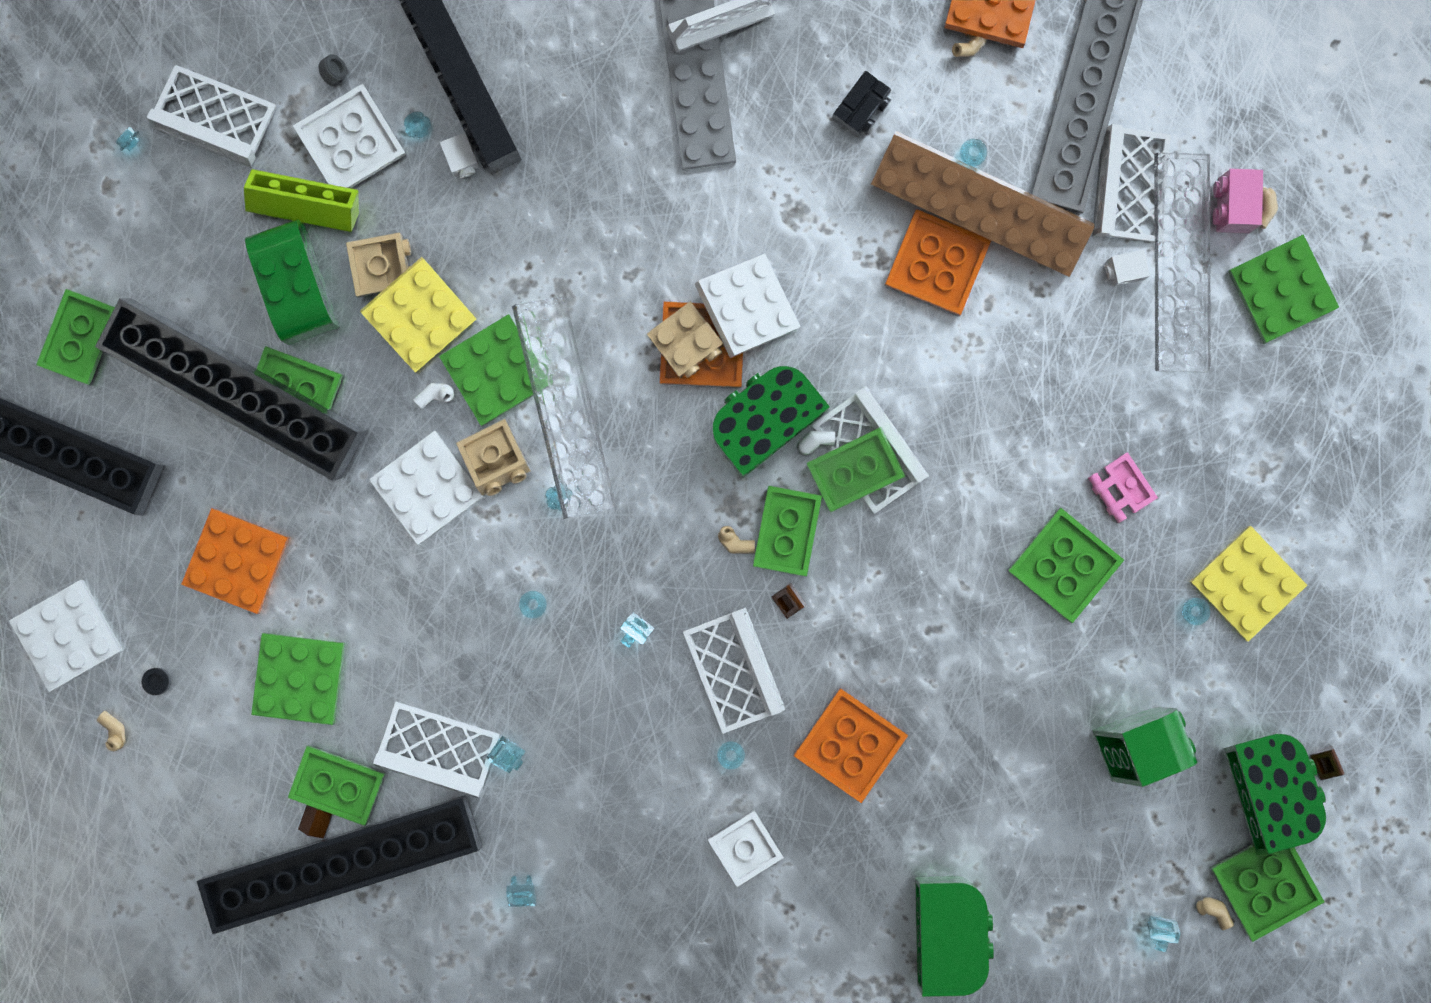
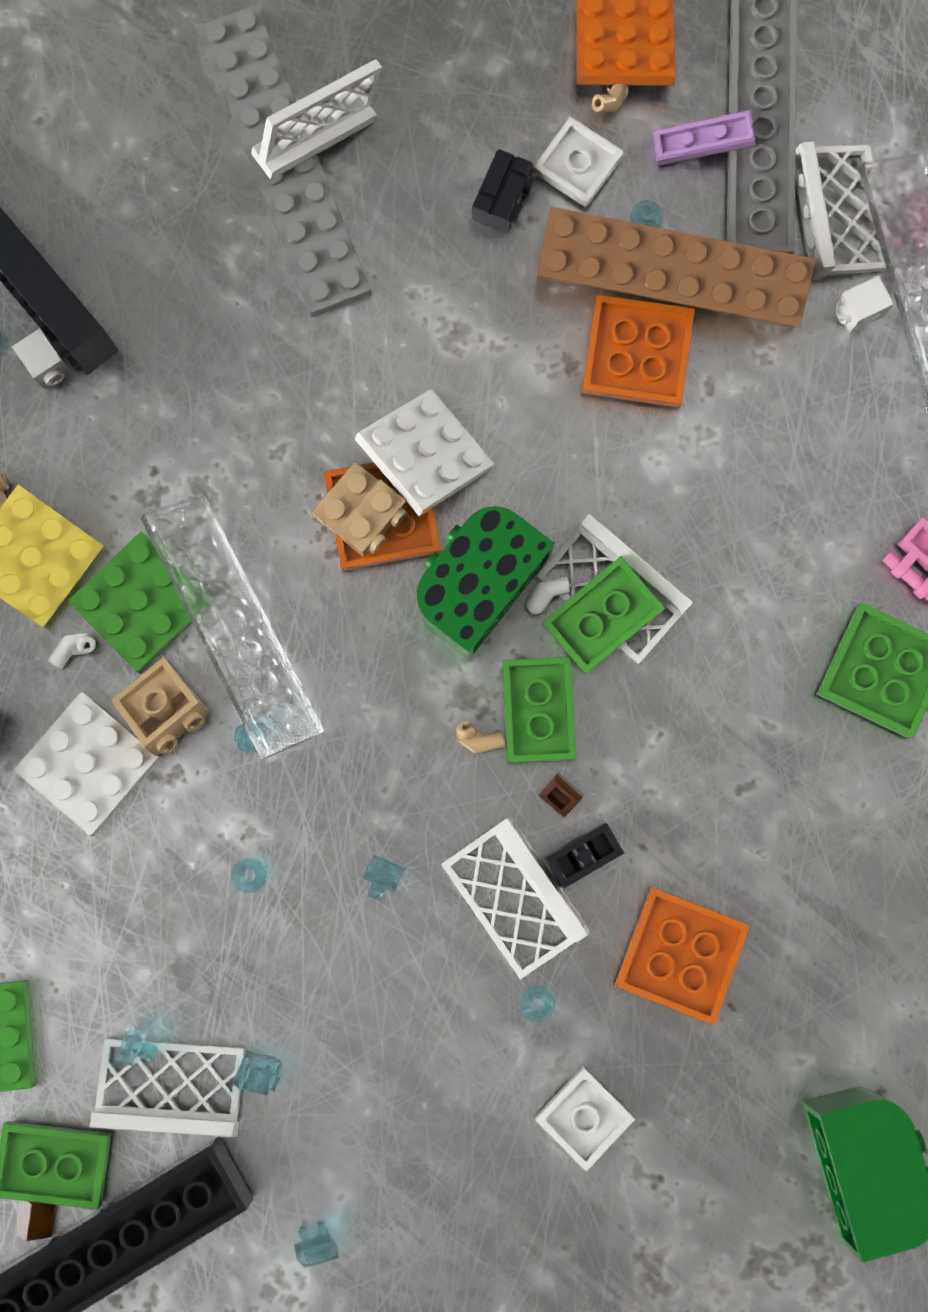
camera: 15 degrees left, 5 degrees down
none -> clear light blue tile [115,1024,158,1066]
none -> white plate [533,117,624,208]
none -> black brick [544,822,624,889]
none -> lavender tile [653,109,756,166]

